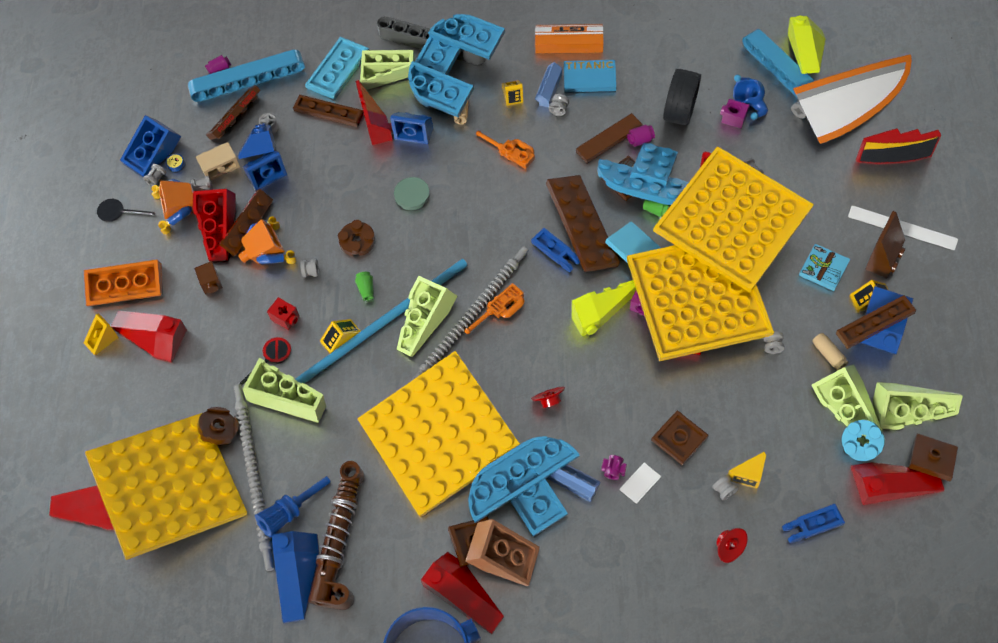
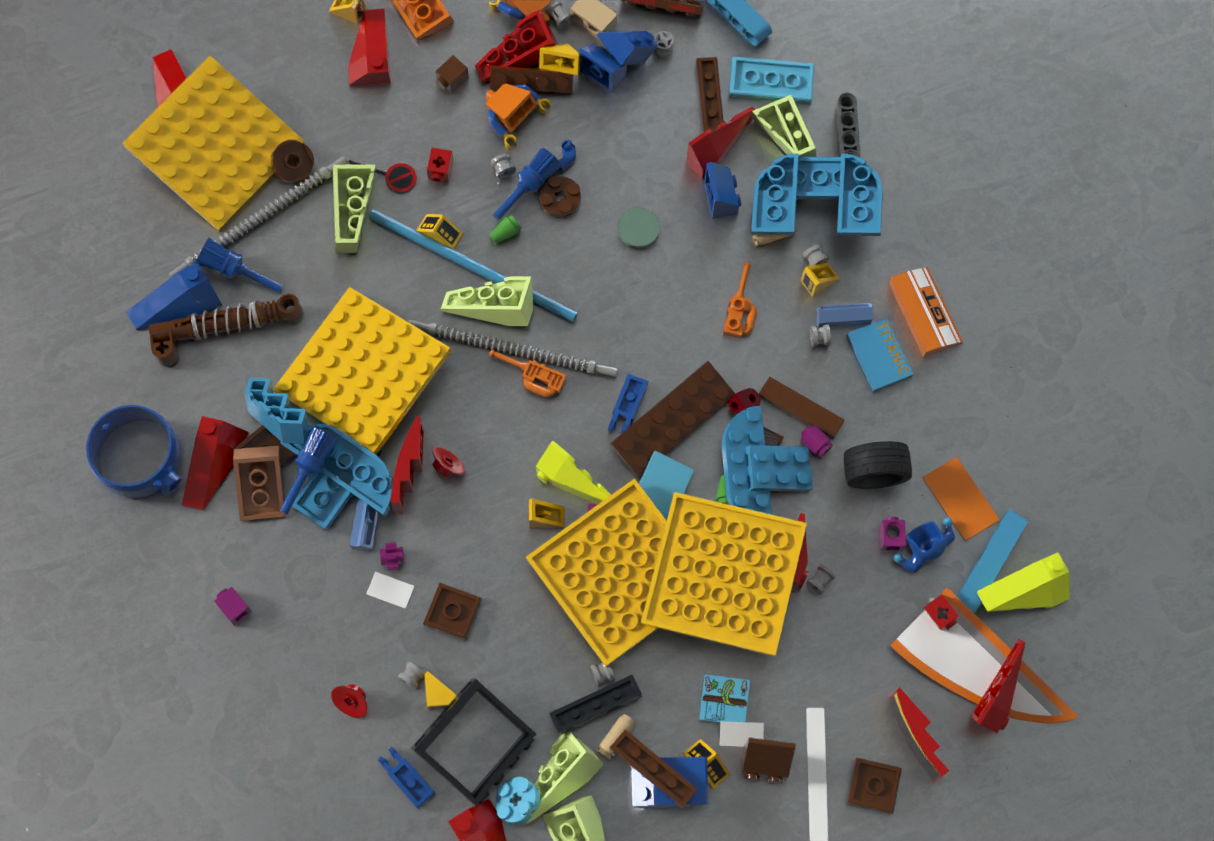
camera: 60 degrees right, 10 degrees up
none -> magenta brick [214,587,252,625]
none -> dark azure brick [245,378,309,444]
none -> blue piece [280,426,338,515]
none -> red slope [390,417,424,514]
none -> black window [411,678,536,805]
none -> blue piece [493,148,561,221]
none -> yellow slope [529,498,564,529]
none -> yellow slope [539,44,580,75]
none -> black hinge [549,675,642,736]
none -> blue arm [559,140,576,171]
none -> white sticker [719,721,764,747]
none -> dark red piece [729,388,761,414]
none -> light grey wheel [803,244,830,266]
none -> reddish brown plate [847,758,902,814]
none -> orange sticker [922,457,1000,541]
none -> red brick [923,594,959,631]
none -> red wedge [971,638,1026,733]

